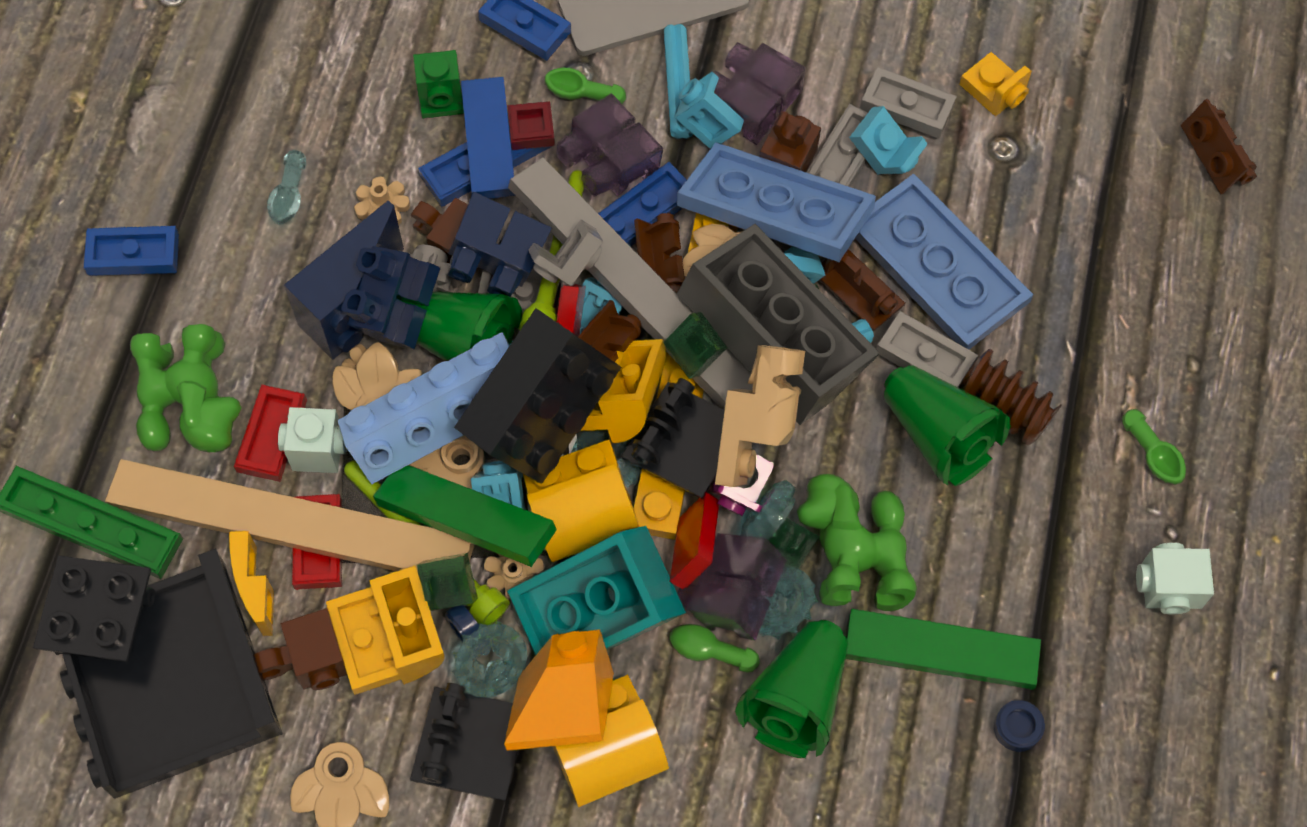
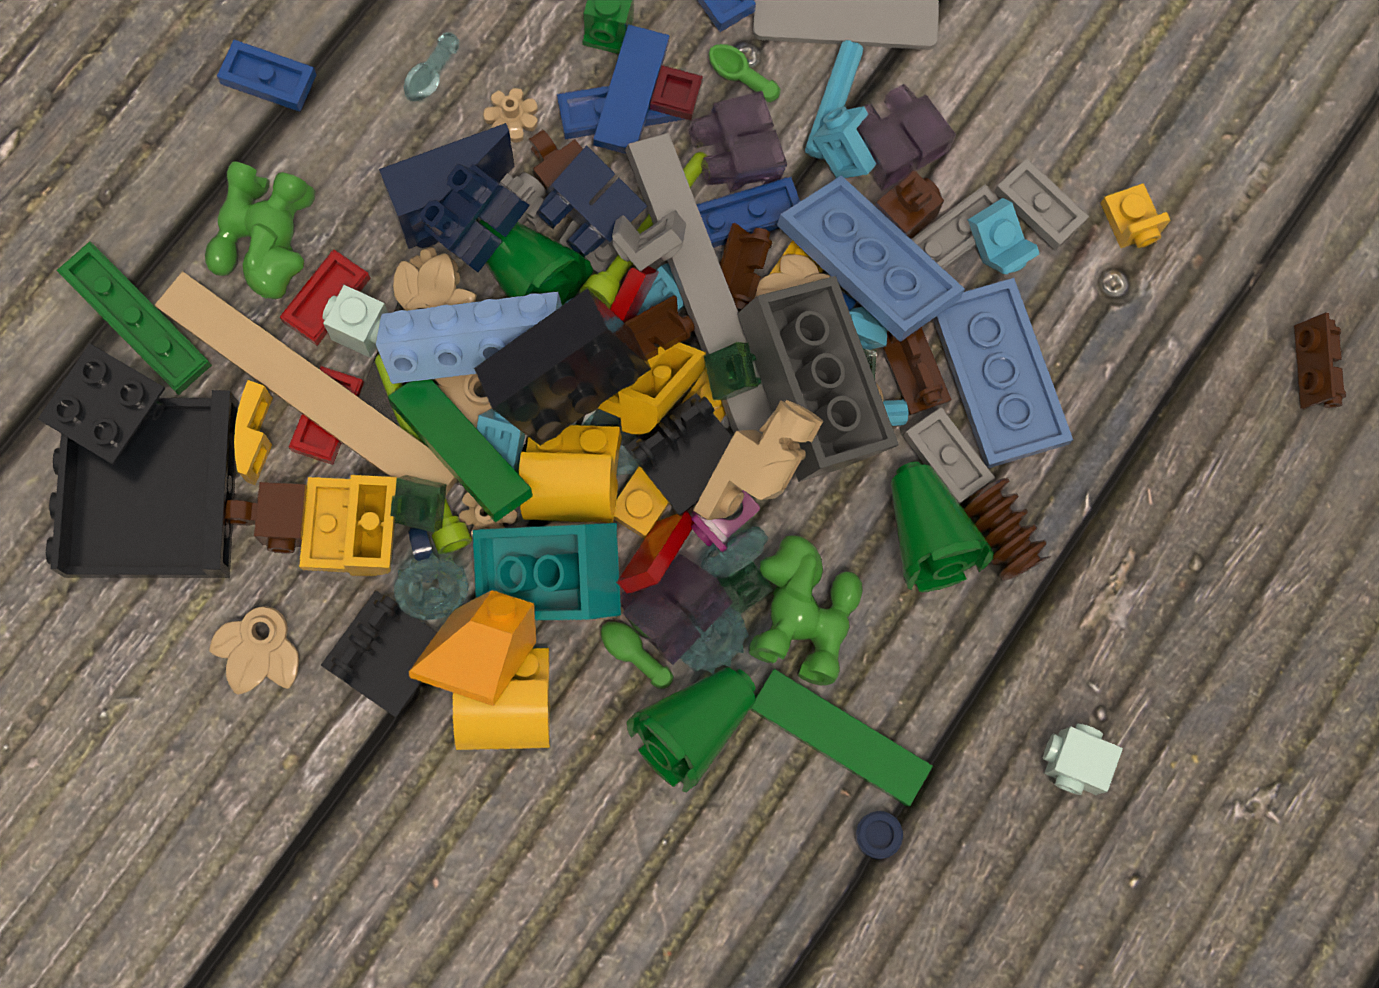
camera: 15 degrees right, 10 degrees up
bright green piece [1122,409,1186,485] -> none

